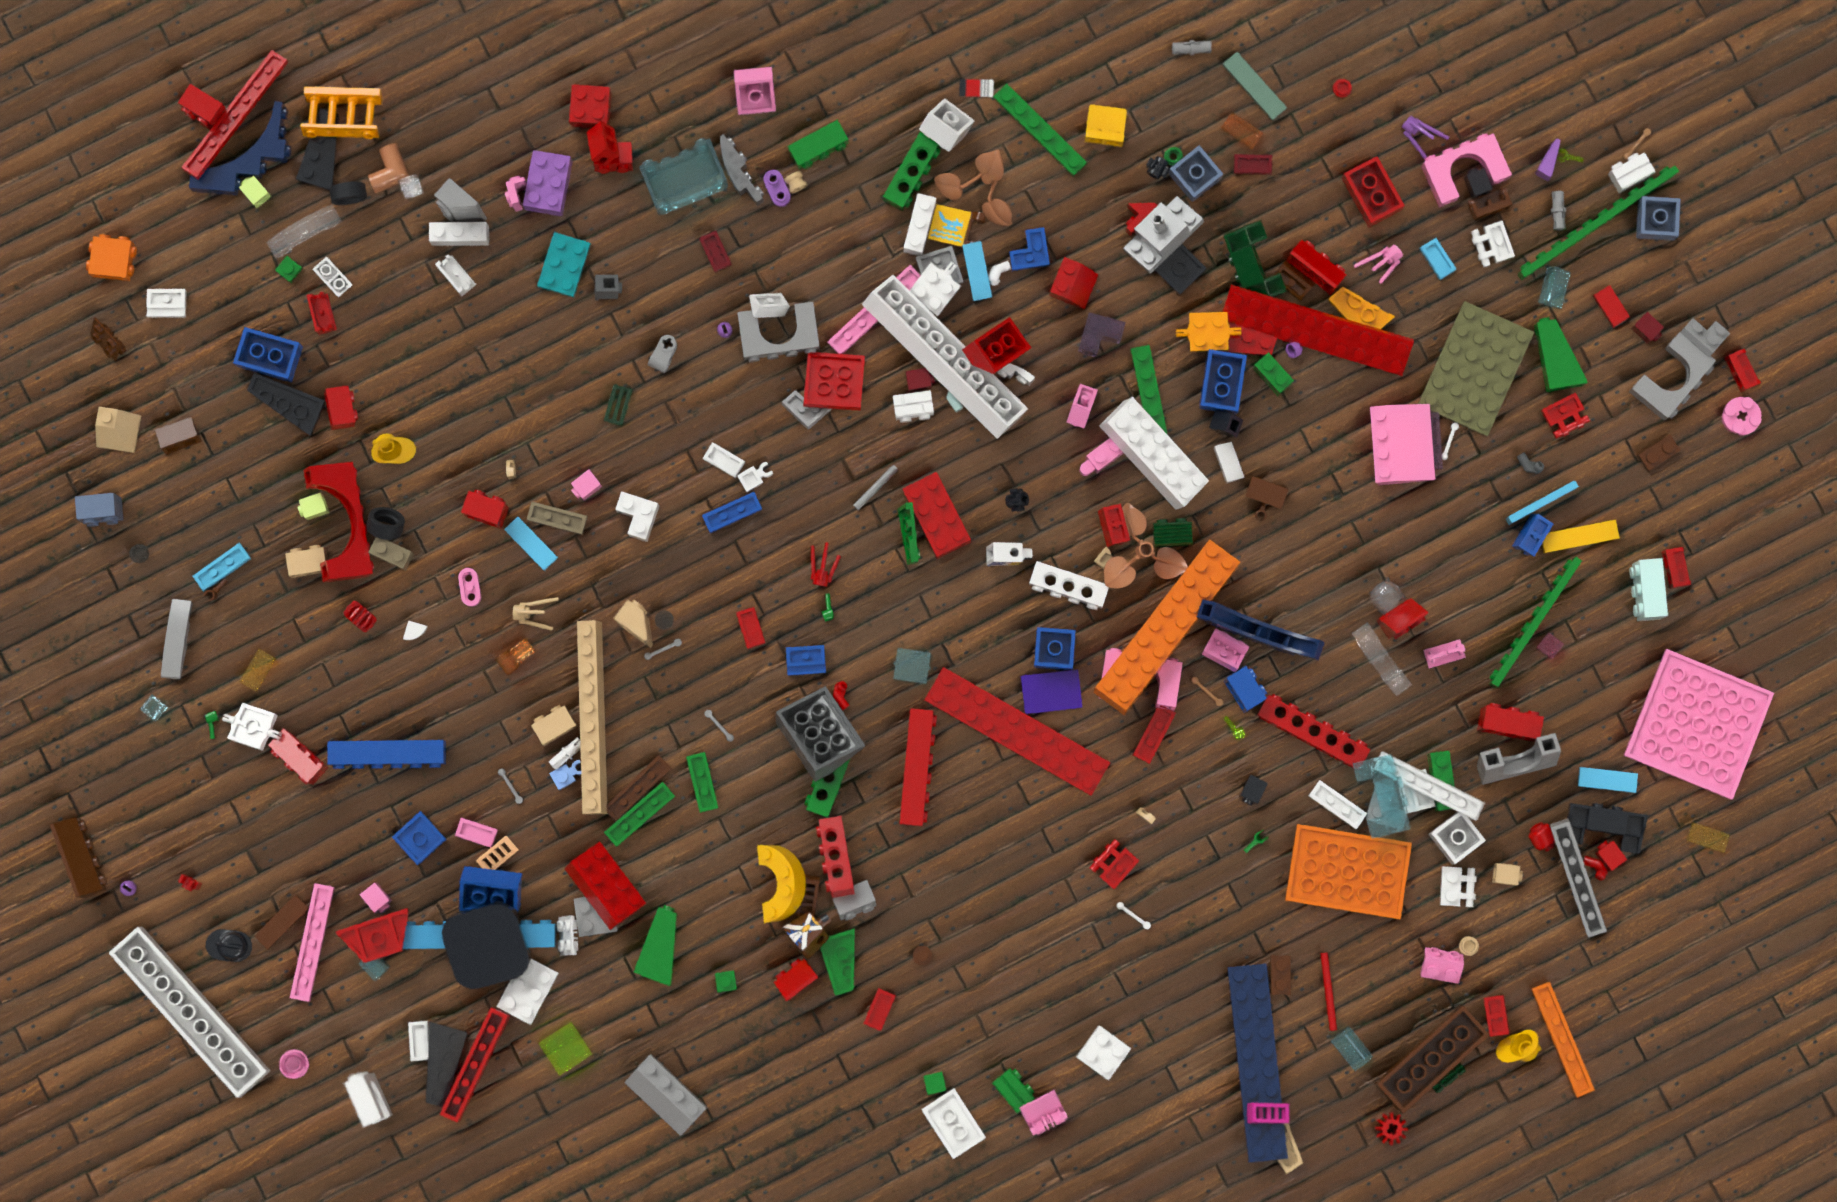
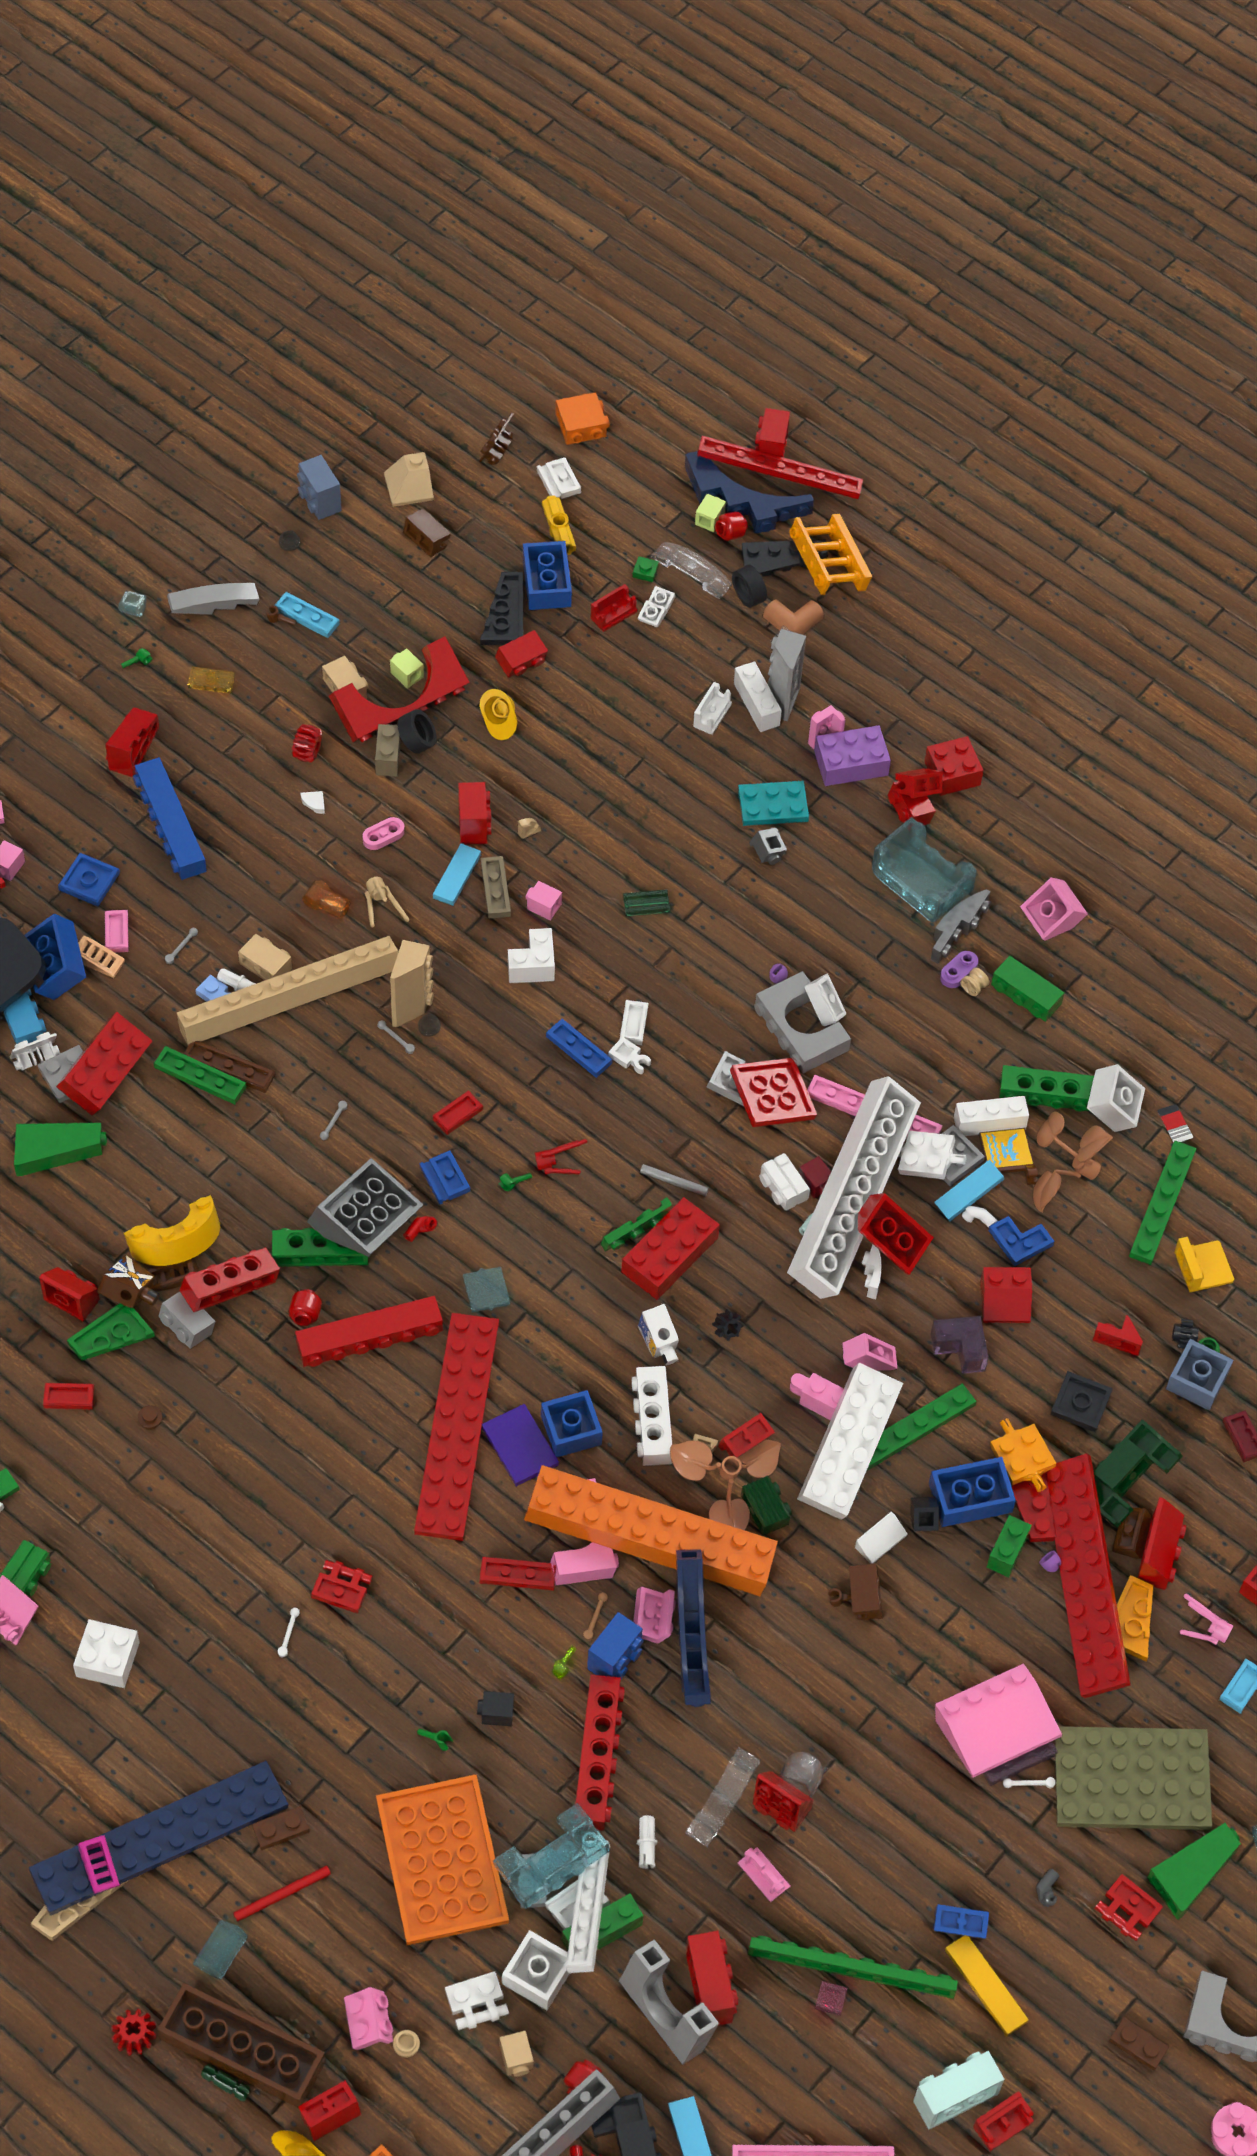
camera: 65 degrees right, 25 degrees down
white plate [222,703,282,751] -> none
light grey piece [648,335,677,373] -> none
green plate [686,752,719,813] -> none
dark red plate [699,231,732,273] -> none
green plate [715,970,737,992] -> none
brick [1123,196,1204,274] -> none
tan tile [1136,807,1156,825] -> none
white plate [1308,780,1367,829] -> none
medium azure tile [1506,481,1579,525] -> none
none -> red head [288,1289,322,1326]
none -> yellow piece [542,495,576,556]
none -> white axle [637,1815,657,1869]
none -> red head [715,511,748,541]

